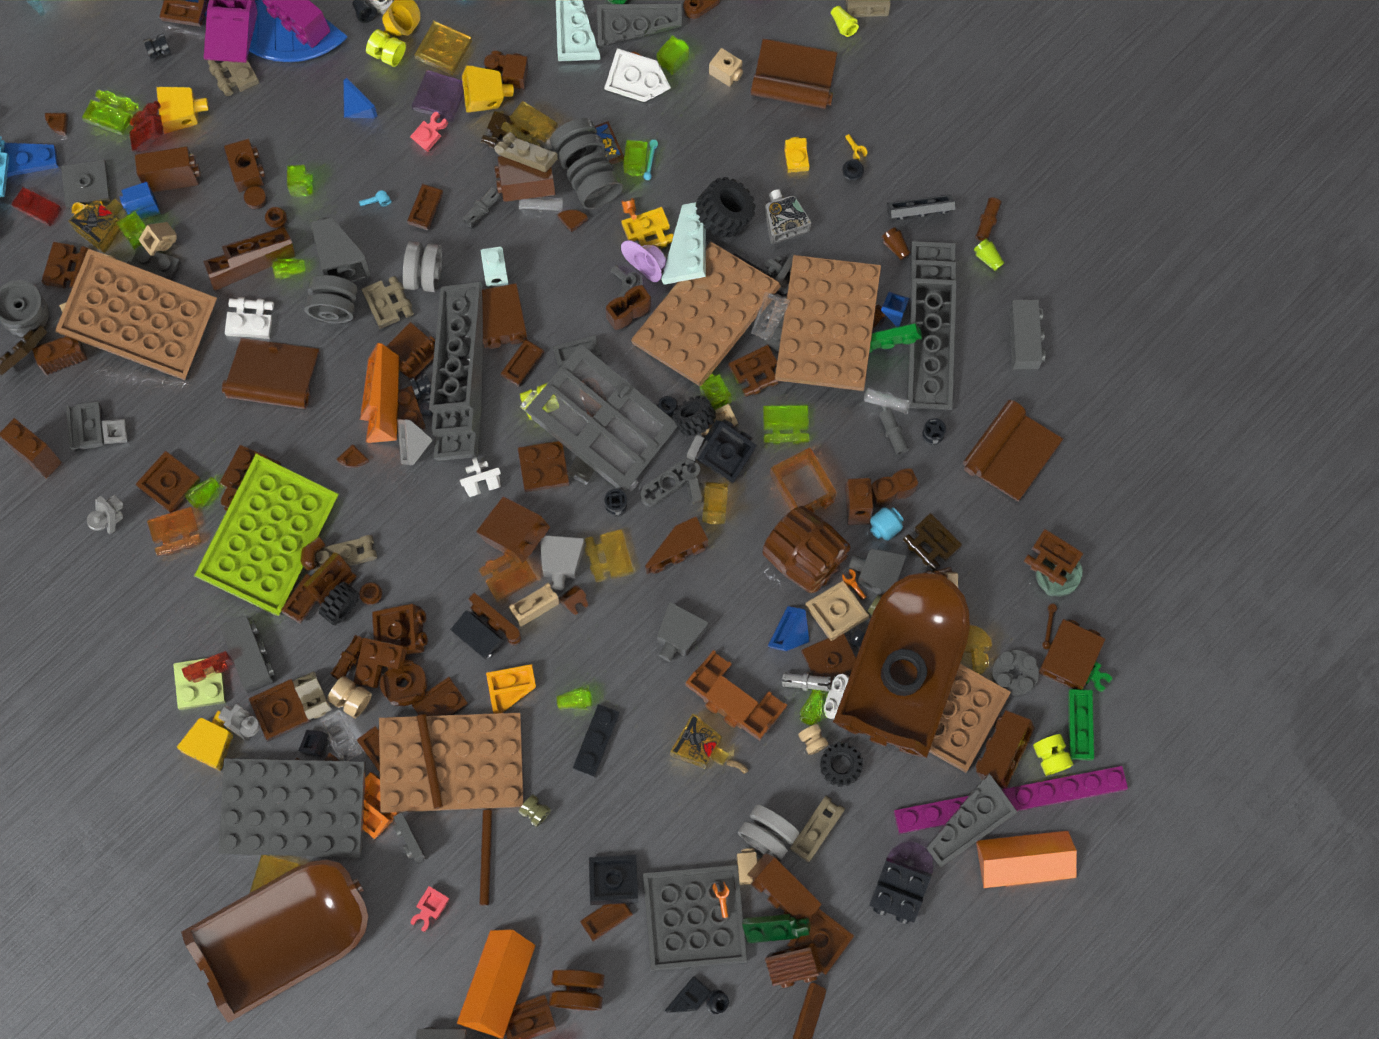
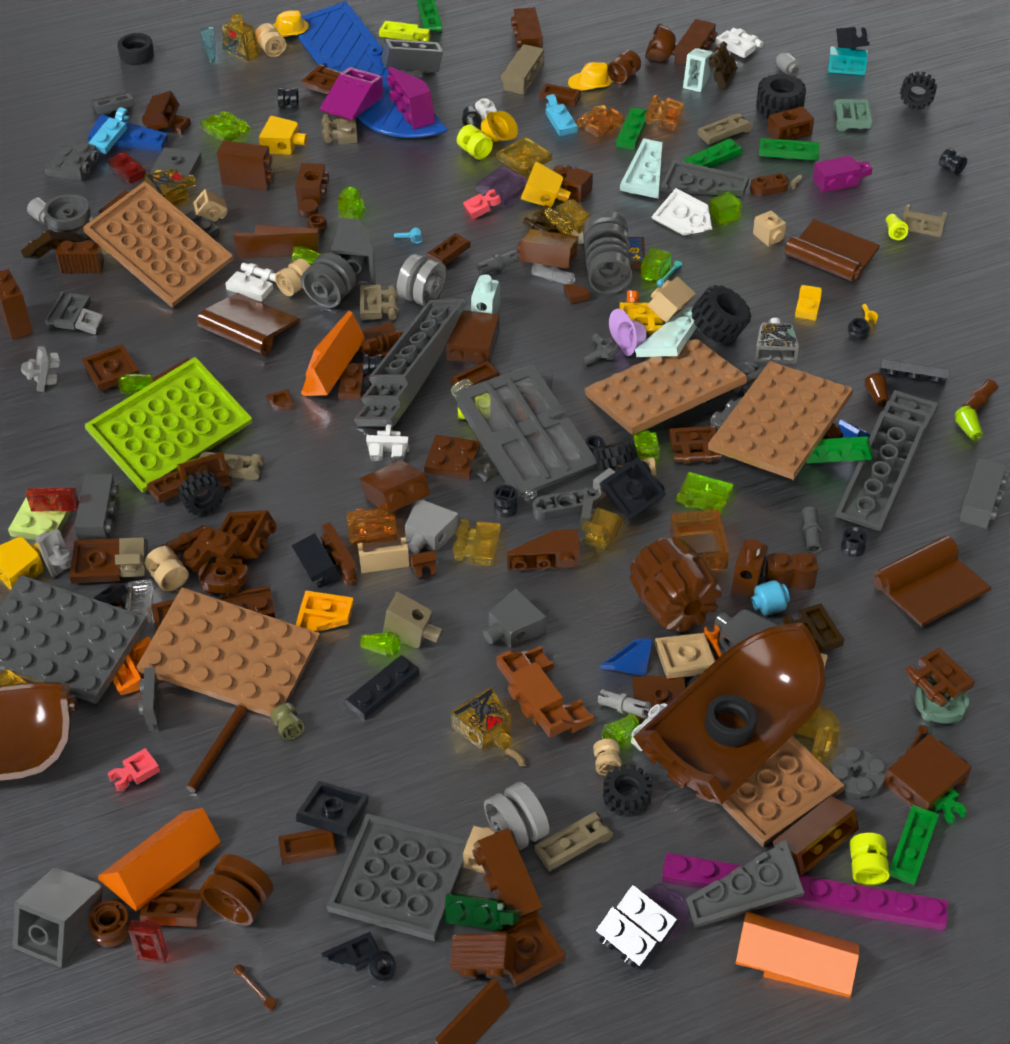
camera: 25 degrees right, 25 degrees down
clear neon green brick [116,211,146,250] -> none
blue brick [119,182,161,222] -> none
clear red plate [129,101,164,153] -> none
clear orange plate [147,507,202,556] -> none
reddish brown arm [300,537,325,570] -> none
blue slope [343,78,377,119] -> none
reddish brown plate [359,582,383,605] -> none
light grey slope [397,419,432,465] -> none
reddish brown bar [417,714,443,809] -> none
dark tan plate [494,133,558,172] -> none
reddish brown brick [605,285,651,330] -> none
orange hand [713,882,729,918] -> none
clear slope [751,291,790,341] -> none
clear pin [864,388,911,414] -> none
none -> reddish brown brick [142,90,180,130]
none -> tan wheel [275,258,310,296]
none -> dark tan torso [382,592,443,649]
none -> tan brick [648,276,696,323]

